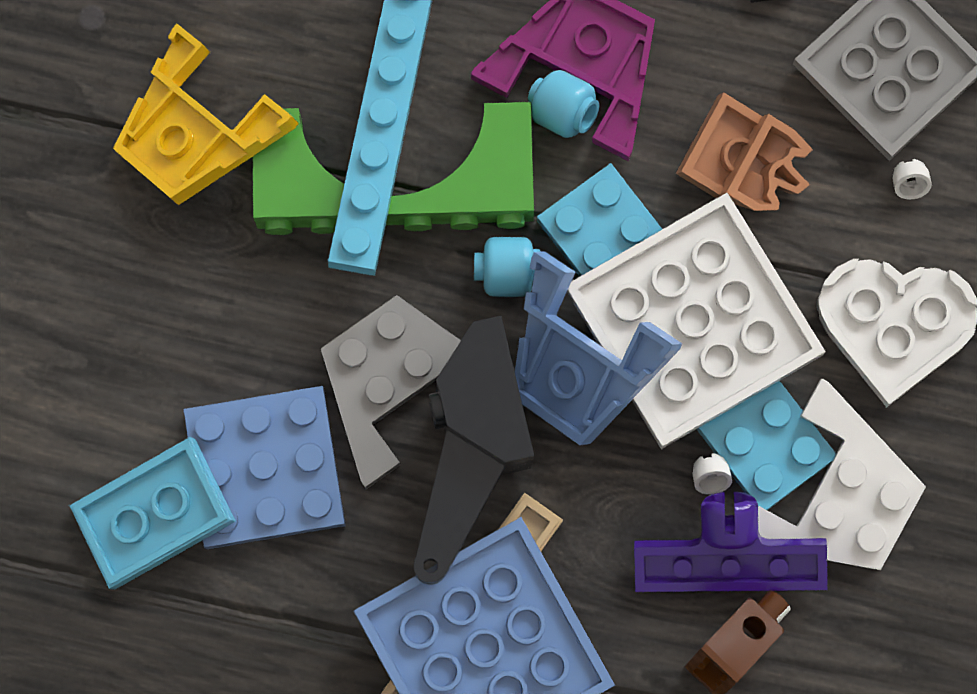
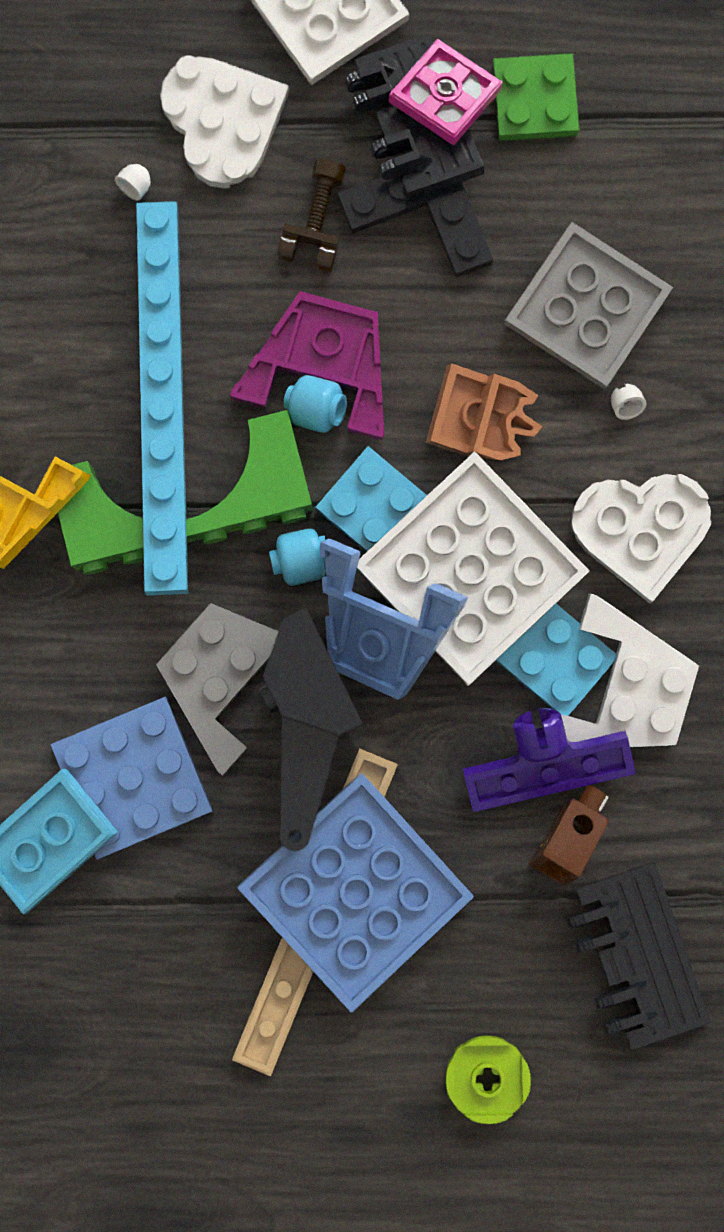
camera: 15 degrees left, 5 degrees up
white hinge [692,453,732,494] -> none

